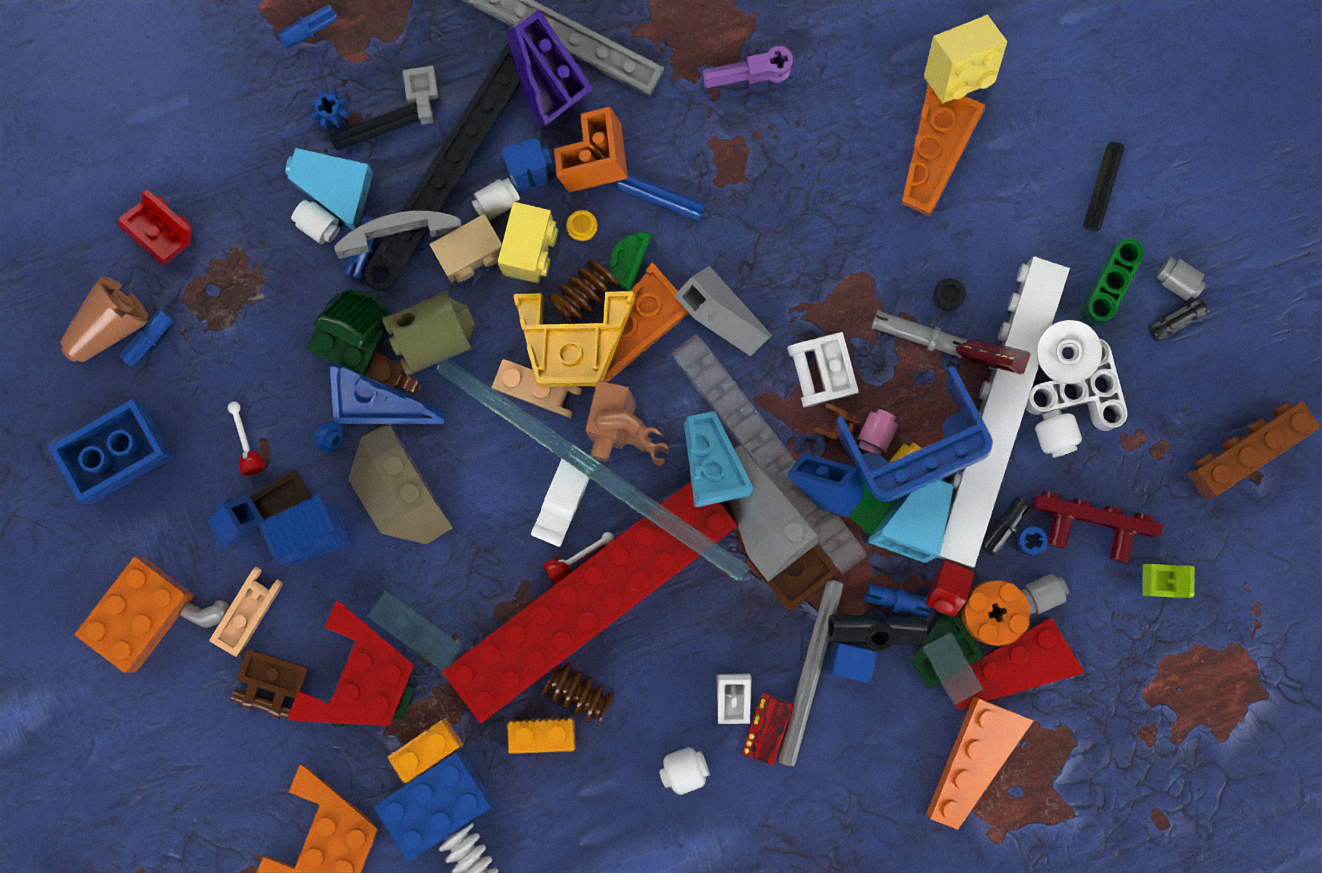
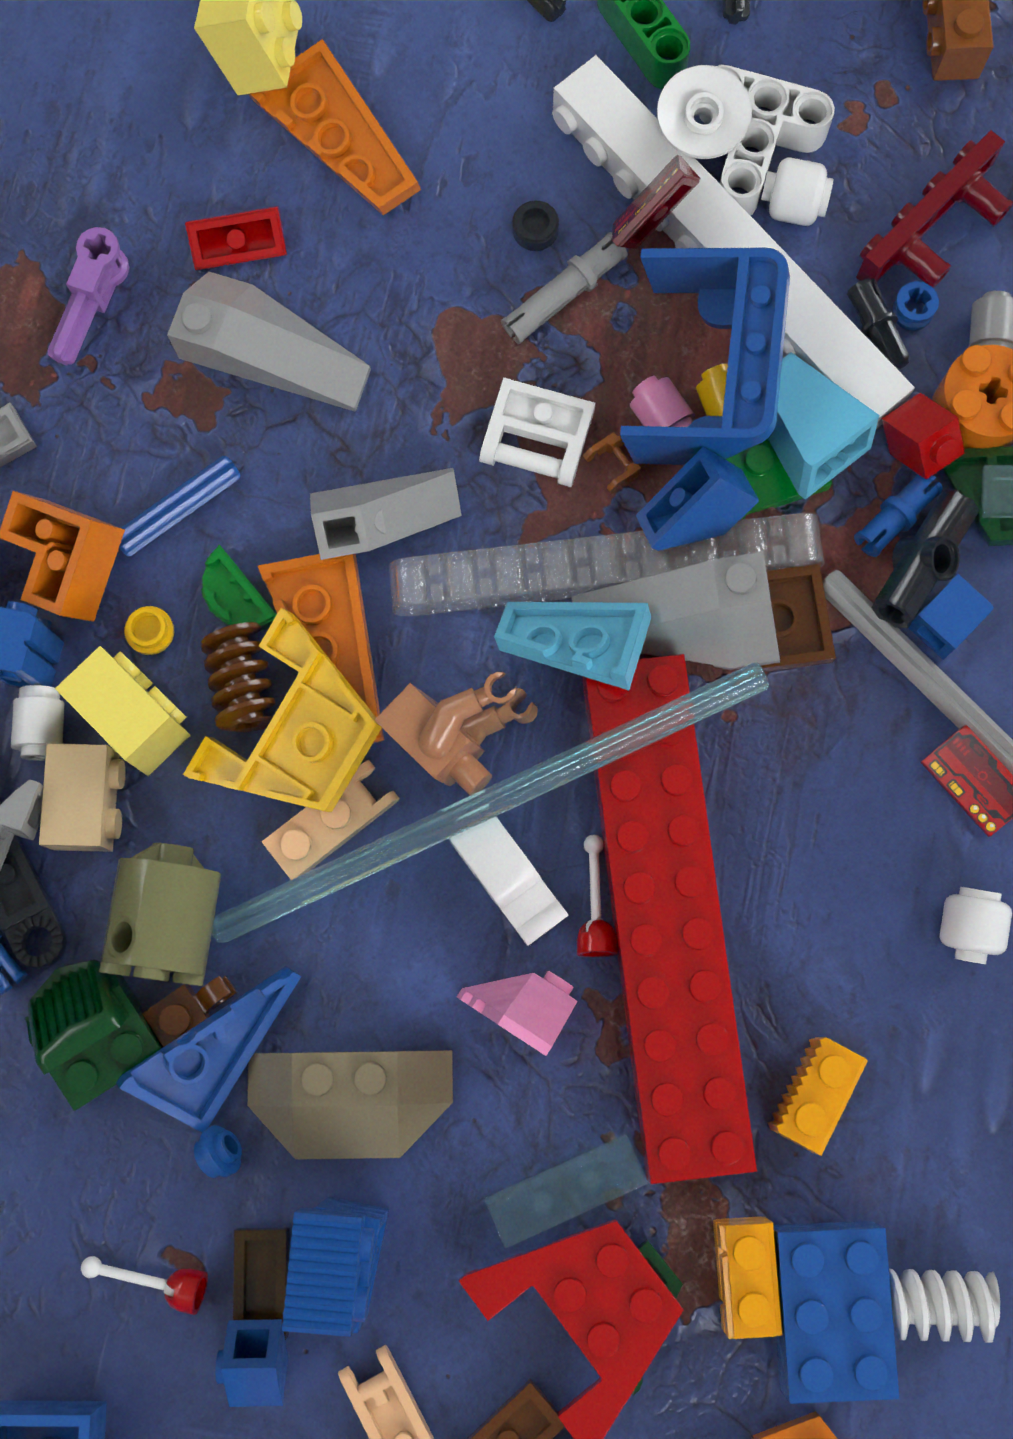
camera: 55 degrees left, 5 degrees down
reddish brown piece [541,663,615,727] -> none
white slope [717,673,751,724] -> none
none -> light grey wedge [167,272,371,412]
none -> red slope [185,206,287,270]
none -> bright pink wedge [457,971,578,1056]

